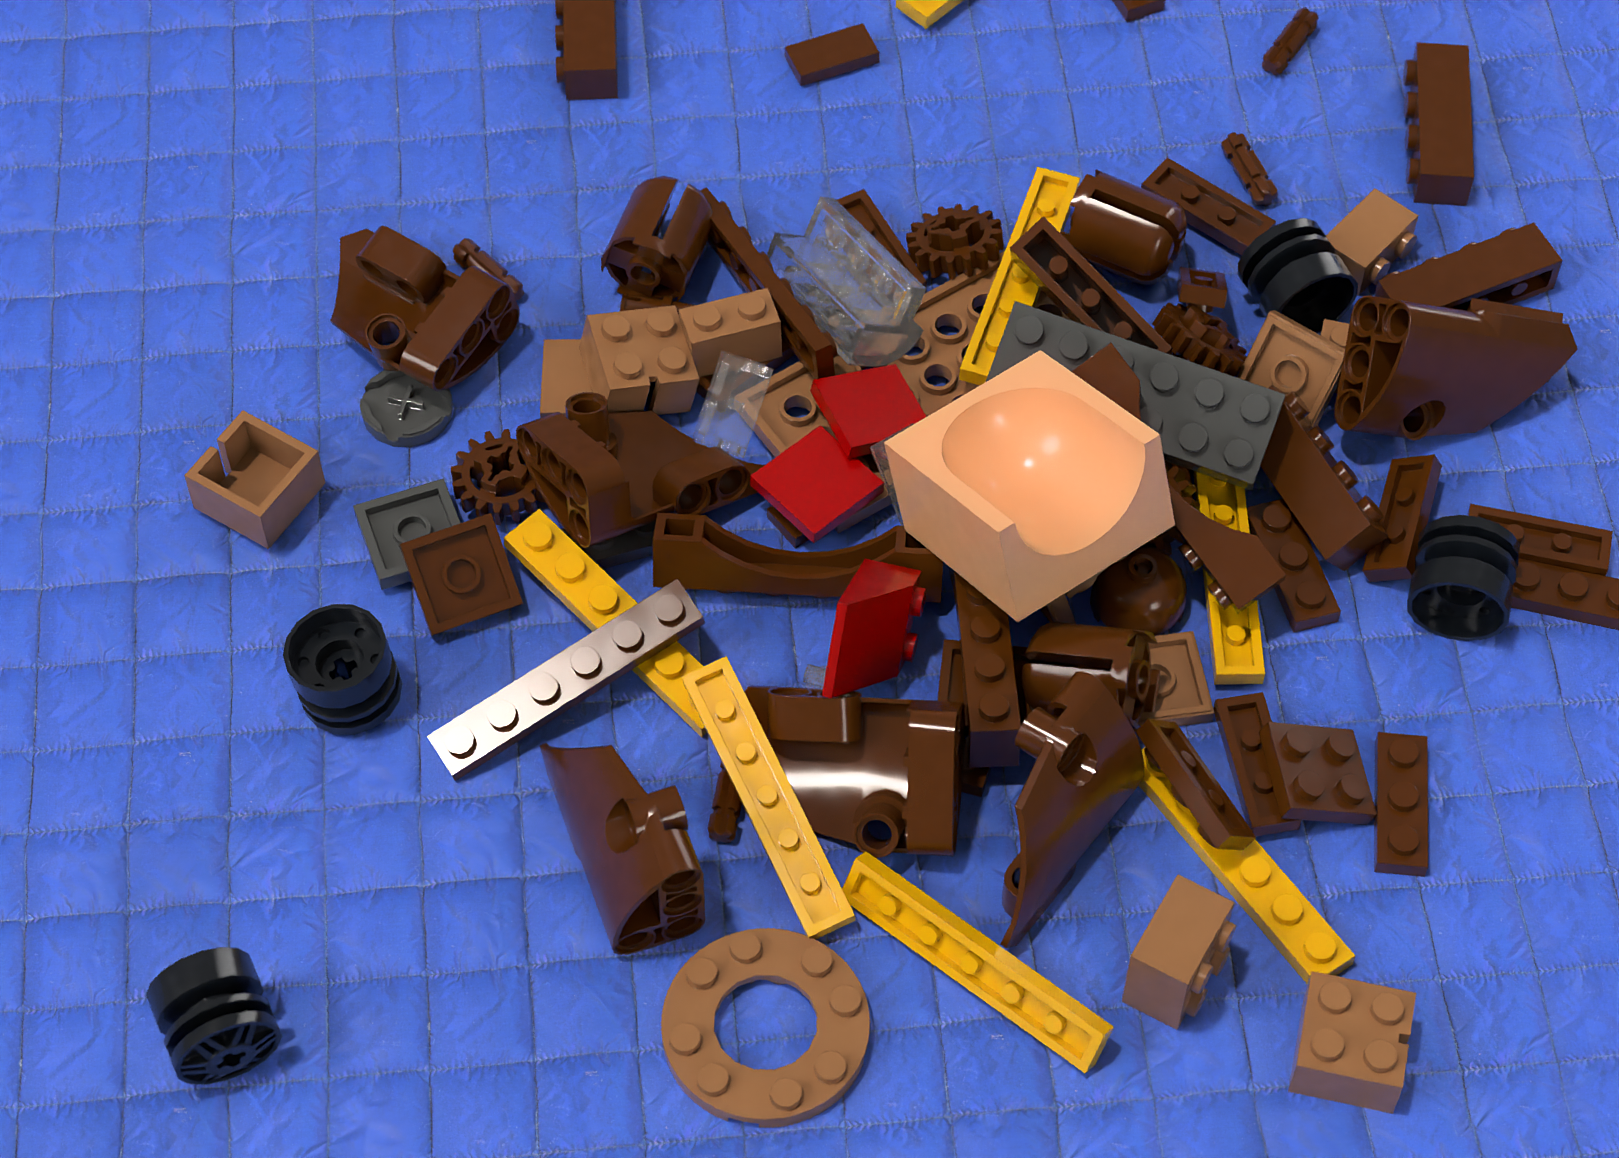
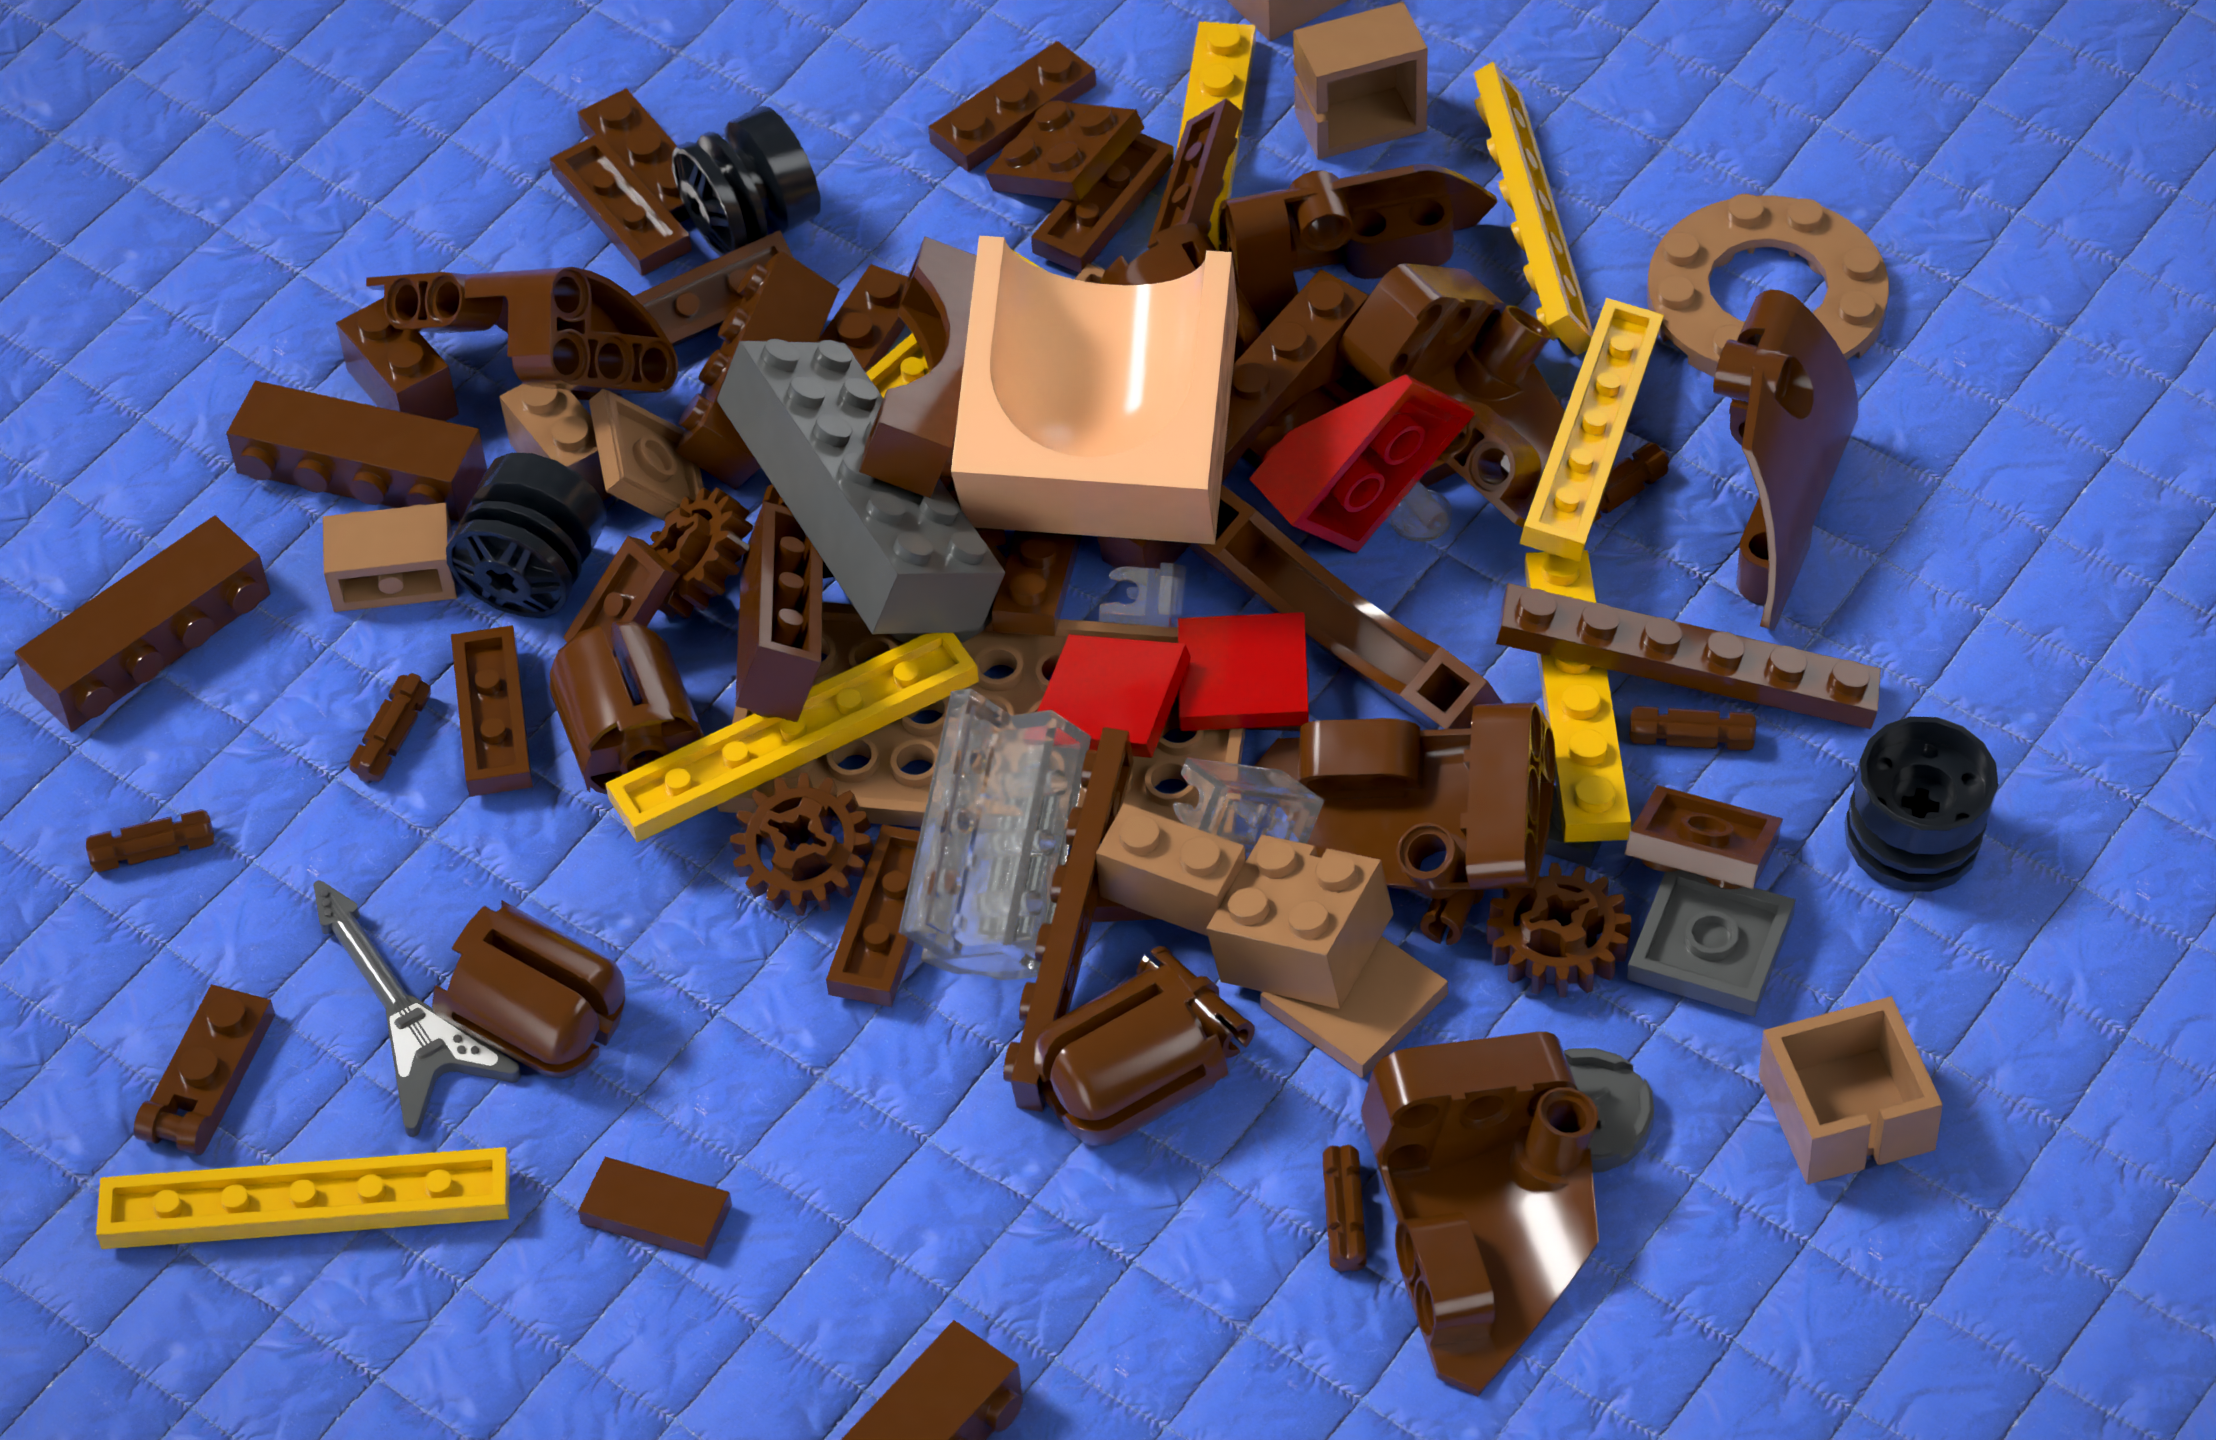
camera: 135 degrees left, 5 degrees down
none -> piece [314,880,521,1137]
none -> reddish brown cylinder [432,900,625,1079]
none -> reddish brown axle [1629,706,1756,751]

